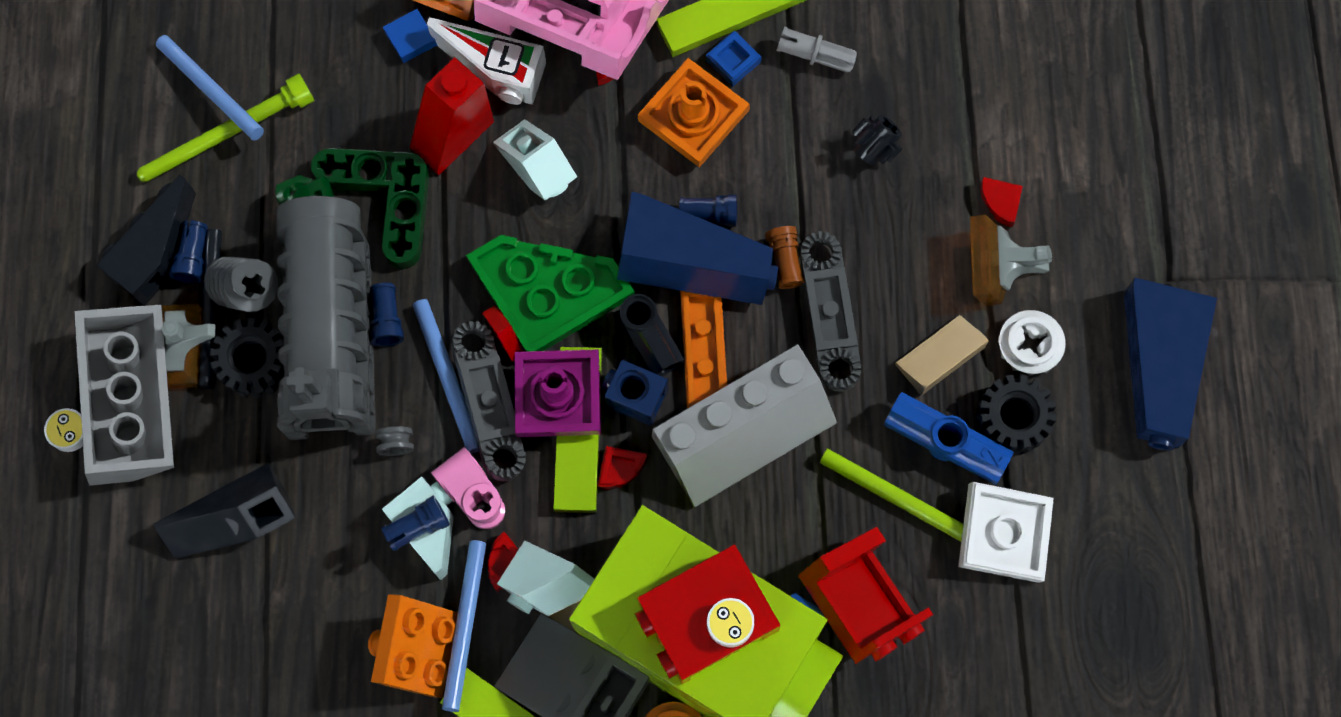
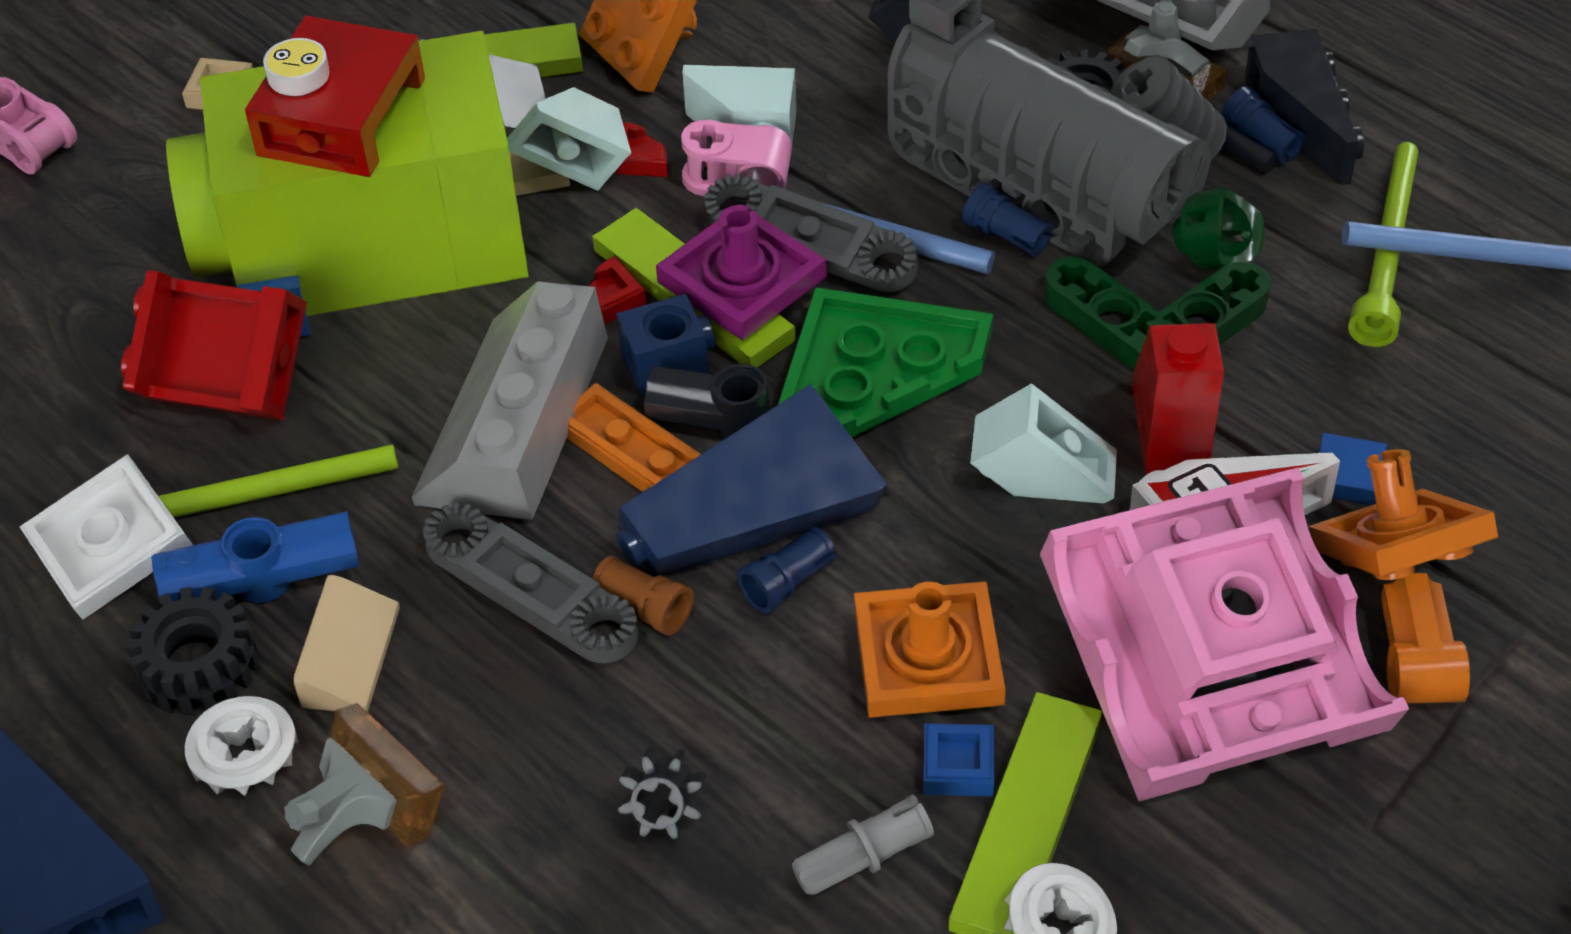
camera: 135 degrees right, 25 degrees down
dark grey bush [375,426,414,456] -> none
dark blue pin [381,495,450,552] -> none
medium blue bar [442,540,486,712] -> none
red tile [482,306,525,362] -> none
red tile [980,177,1023,228] -> none

